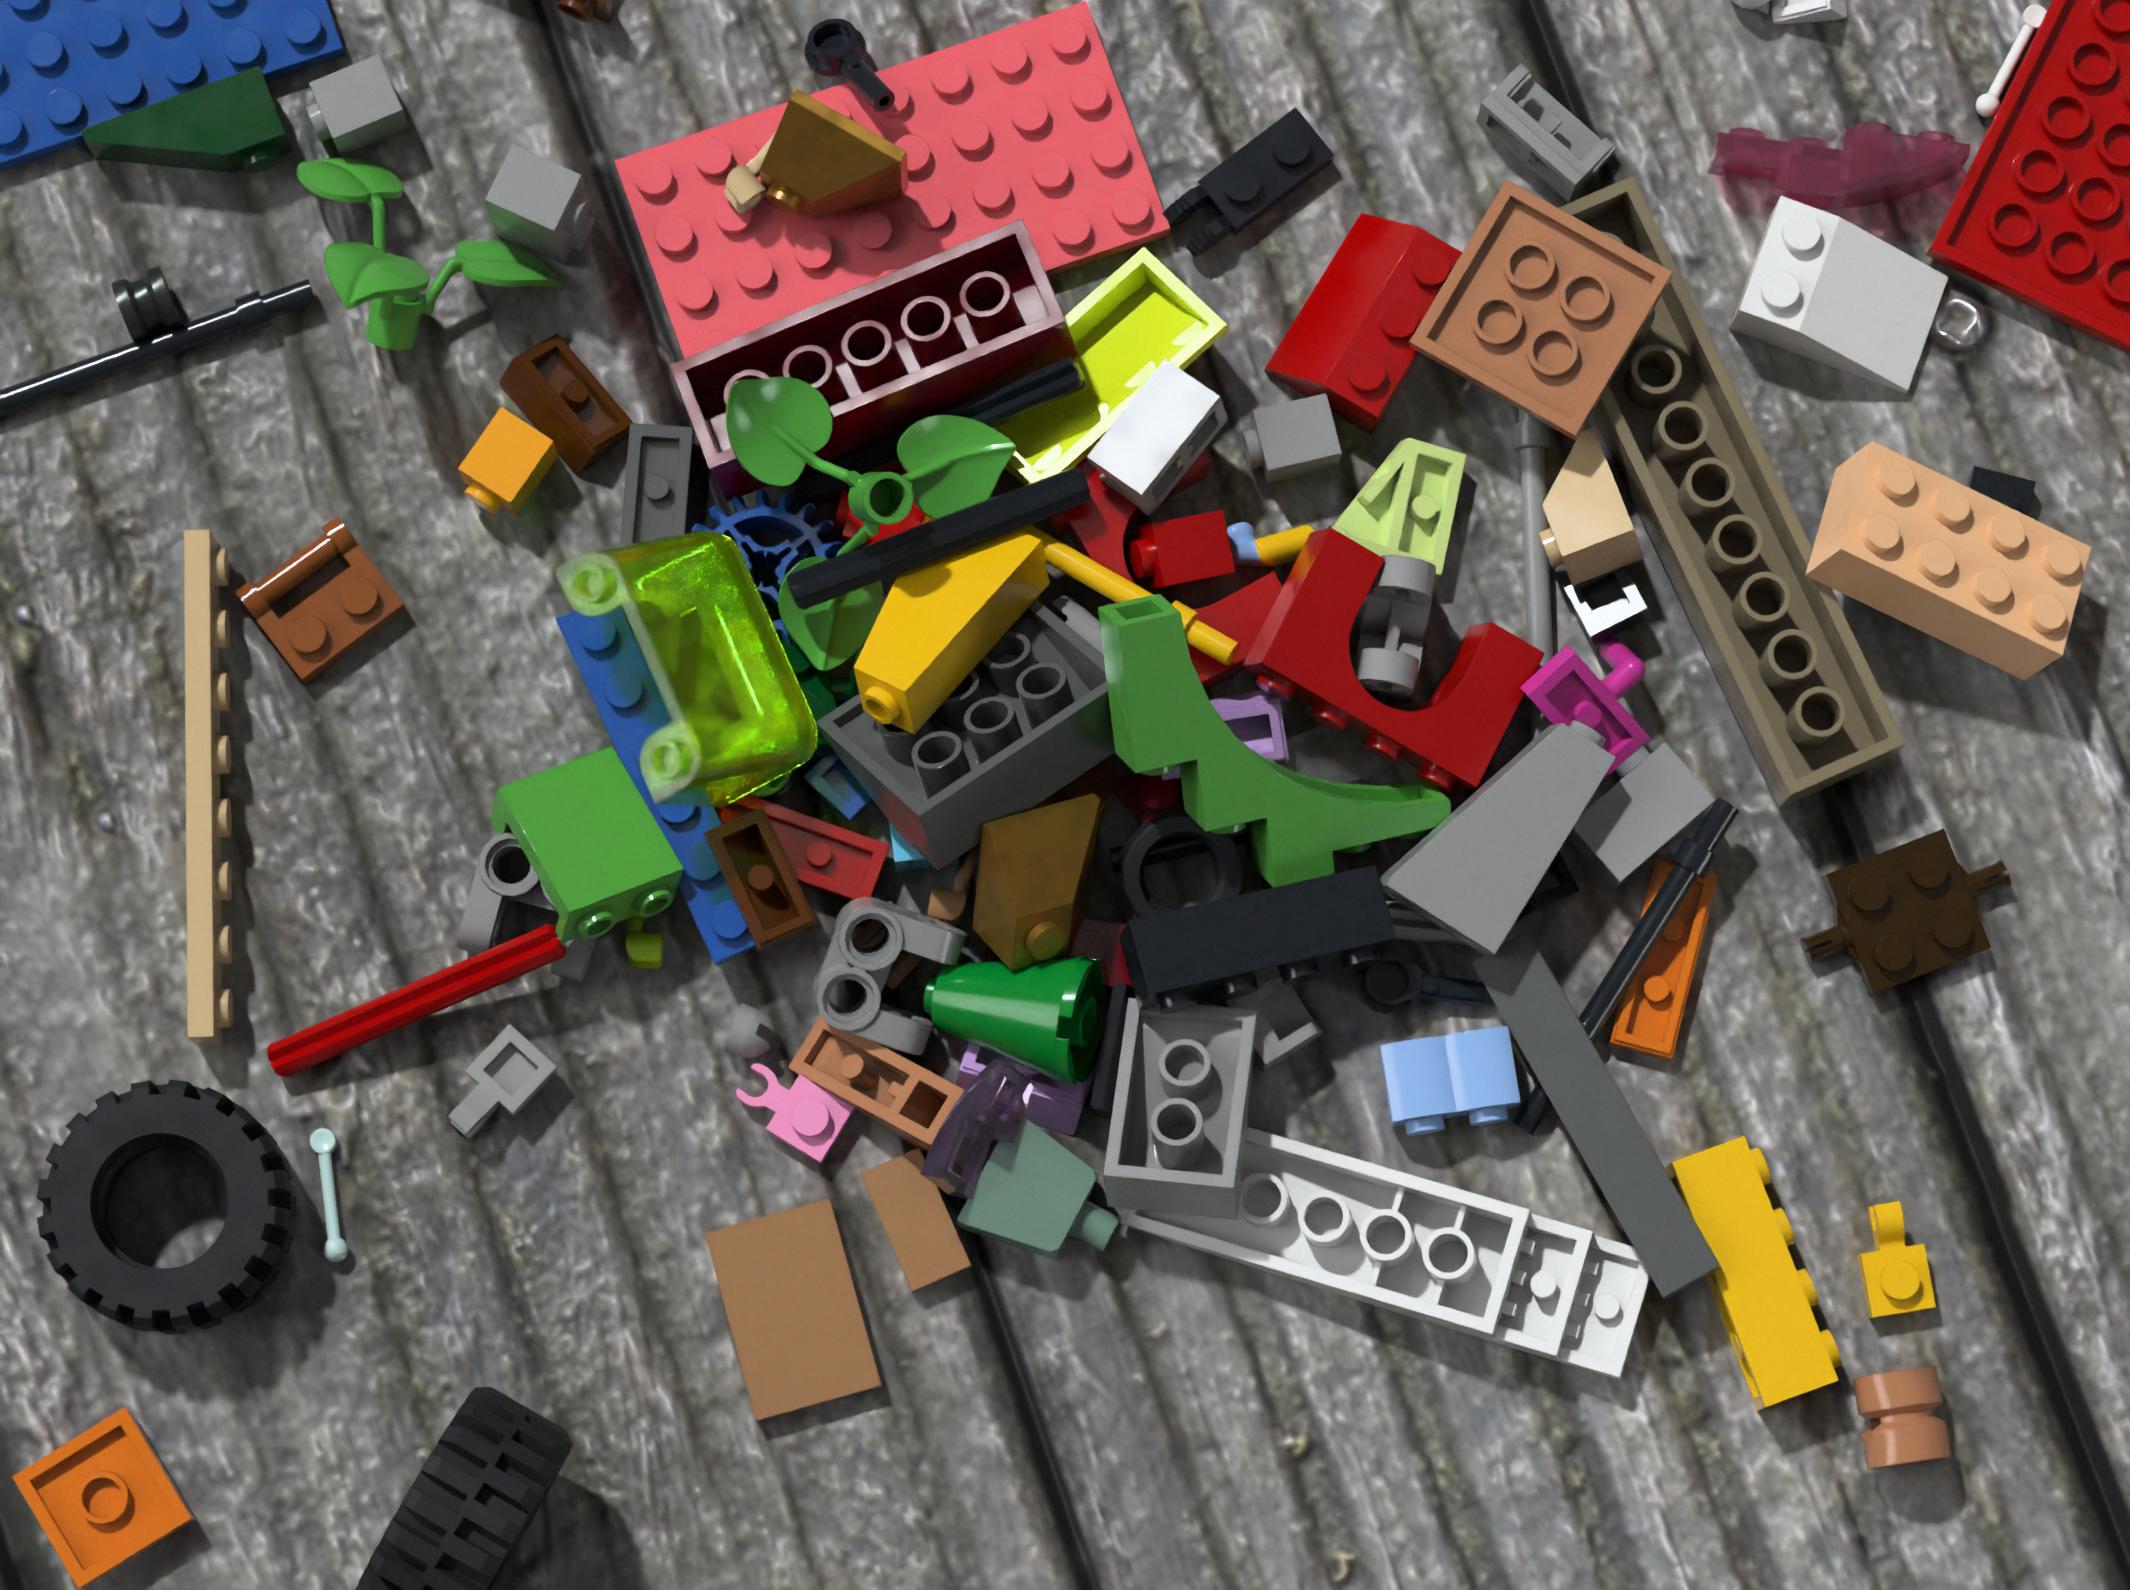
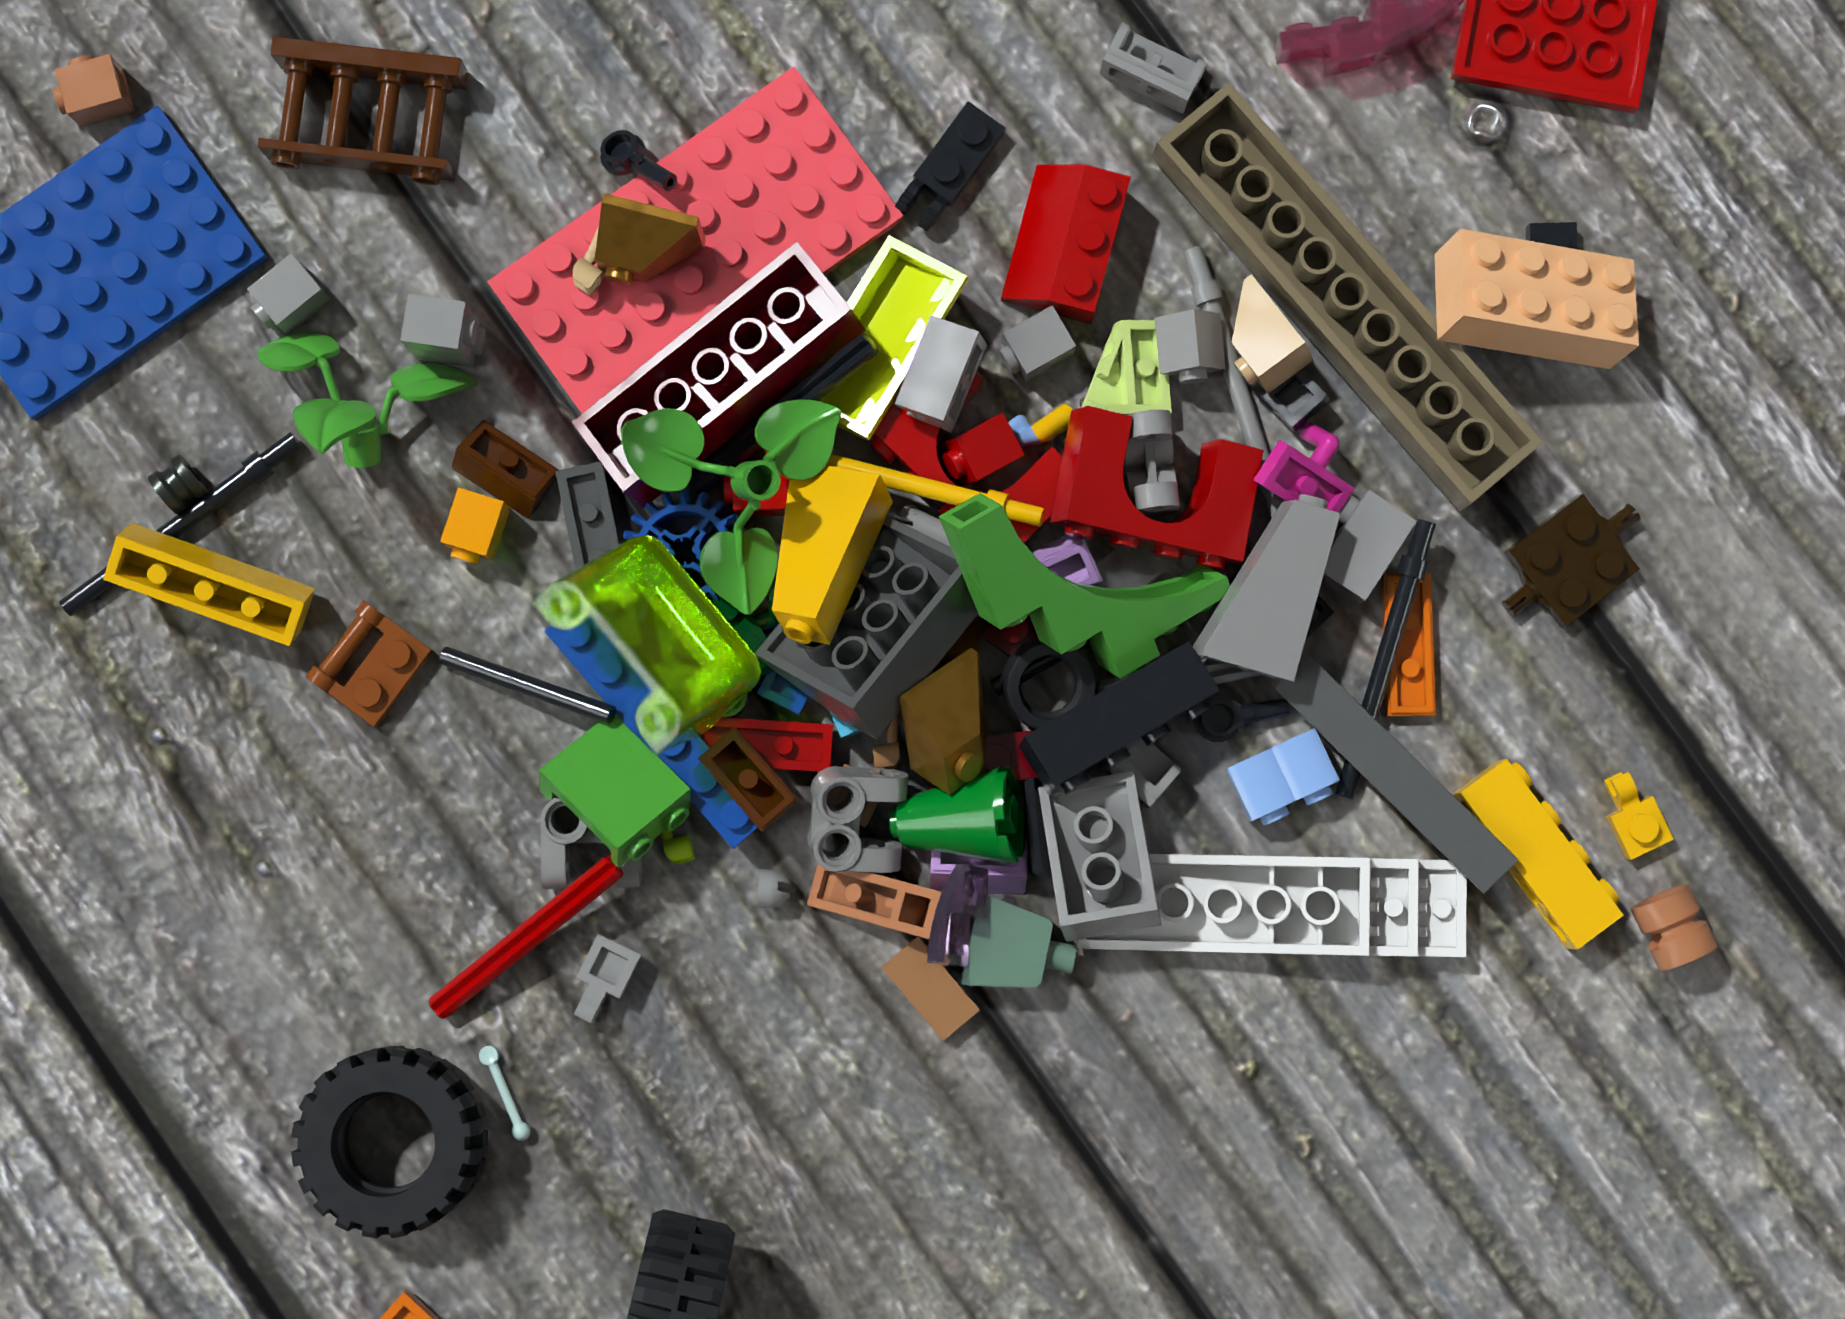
camera: 15 degrees left, 5 degrees up
dark green slope [81,65,293,173] -> none
tan plate [184,529,233,1046] -> none
medium nougat tile [705,1198,882,1422] -> none
bright pink plate [736,1063,855,1165] -> none
black axle [787,467,1091,610] -> none
nougat plate [1409,179,1673,440] -> none
white slope [1729,196,1948,394] -> none
none -> yellow brick [103,523,316,646]
none -> black bar [439,647,616,724]
none -> light grey brick [1155,309,1226,384]

